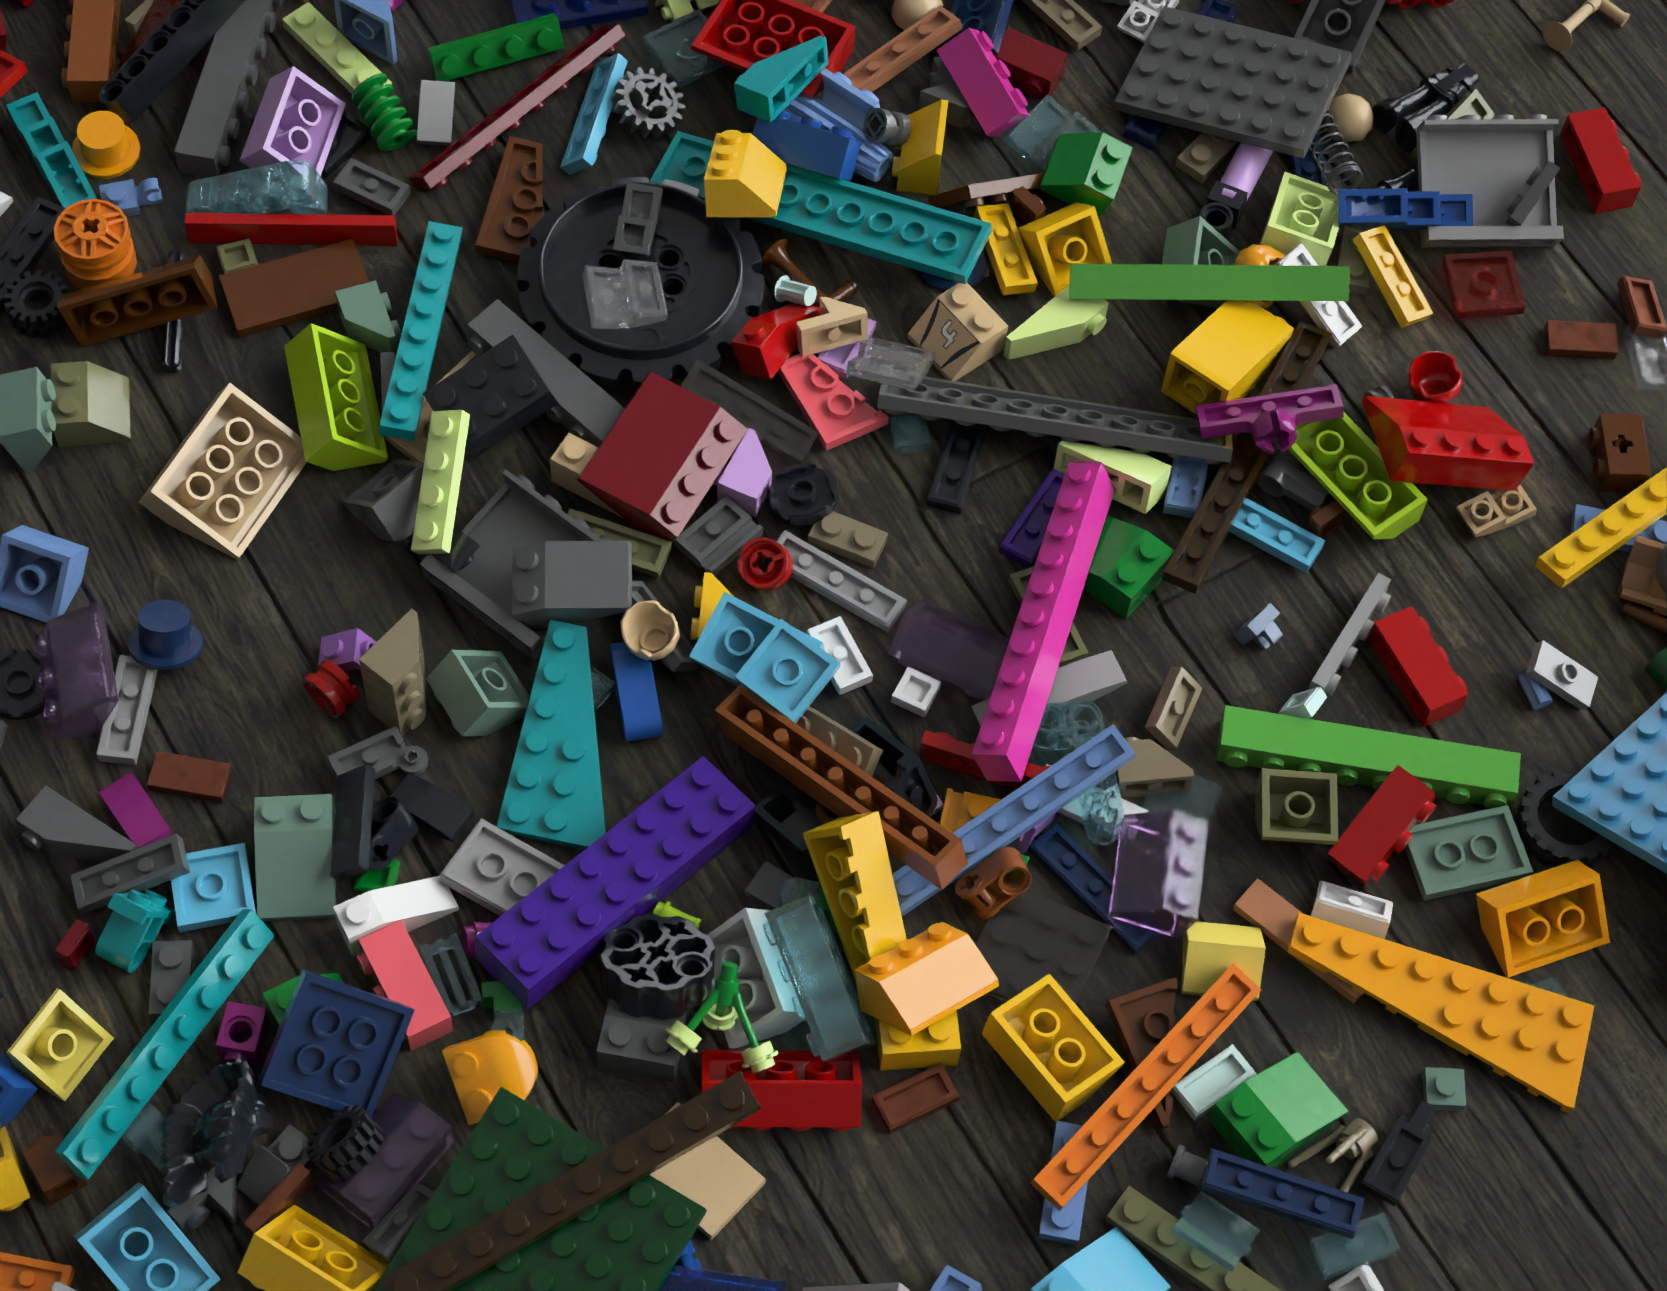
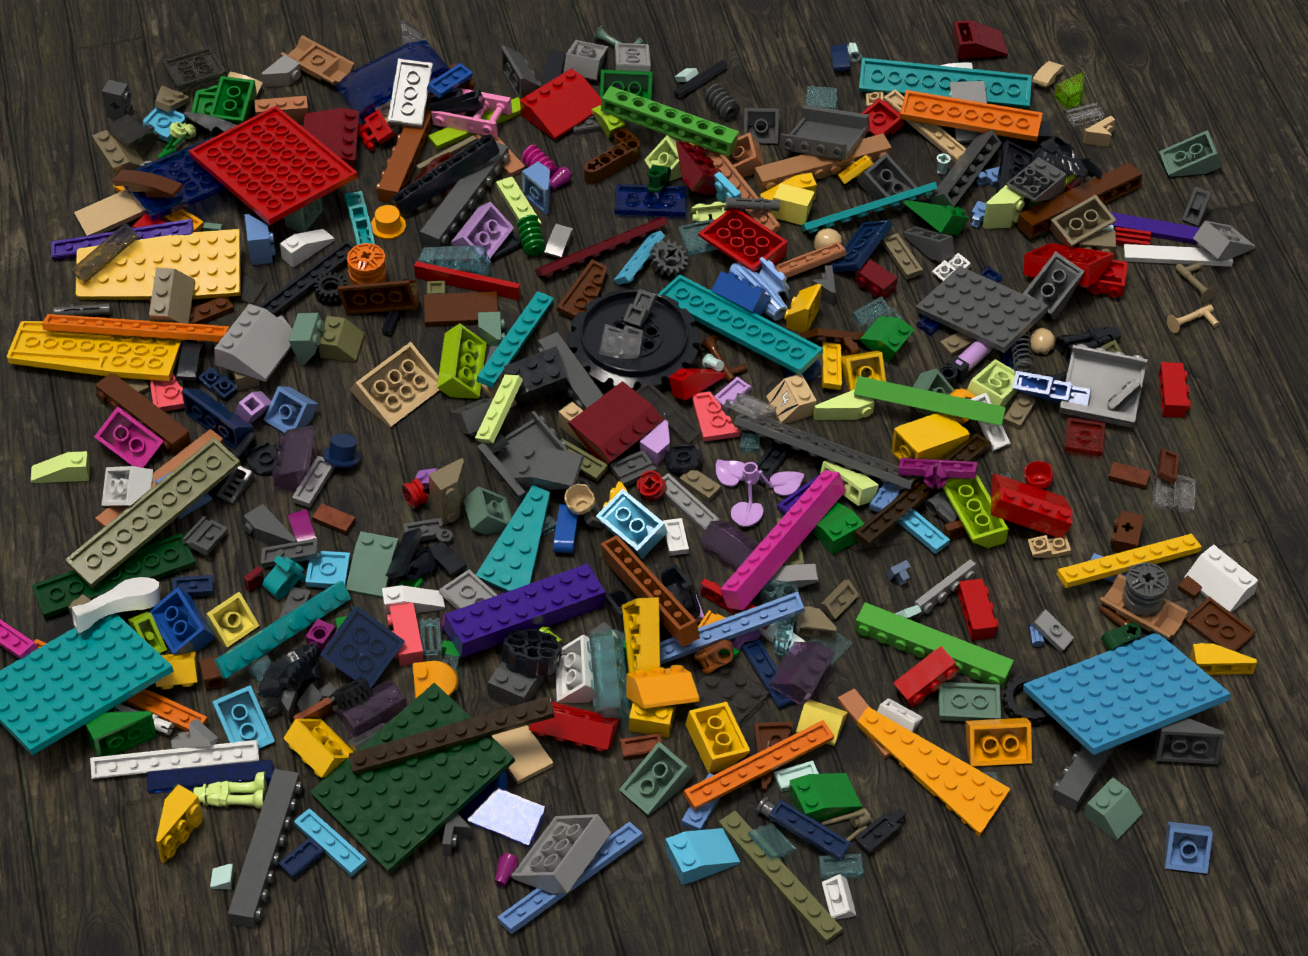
camera: 20 degrees right, 10 degrees down
medium blue plate [99,178,163,217] -> none
dark grey plate [333,158,411,216] -> none
green plate [427,13,564,81] -> none
plant [666,962,778,1073] -> none
yellow slope [704,130,787,217] -> none
teal slope [734,36,829,123] -> none
medium azure plate [735,619,841,723] -> none
tan slope [796,297,868,357] -> none
dark tan plate [796,706,883,777] -> none
dark grey wheel [863,108,911,146] -> none
white plate [891,667,941,717] -> none
dark pink brick [936,28,1030,138] -> none
olive slope [1255,768,1338,845] -> none
yellow plate [1353,225,1433,328] -> none
sand green plate [1422,1067,1466,1111] -> none
none -> sand green slope [619,742,696,815]
none -> lavender plant [716,459,804,527]

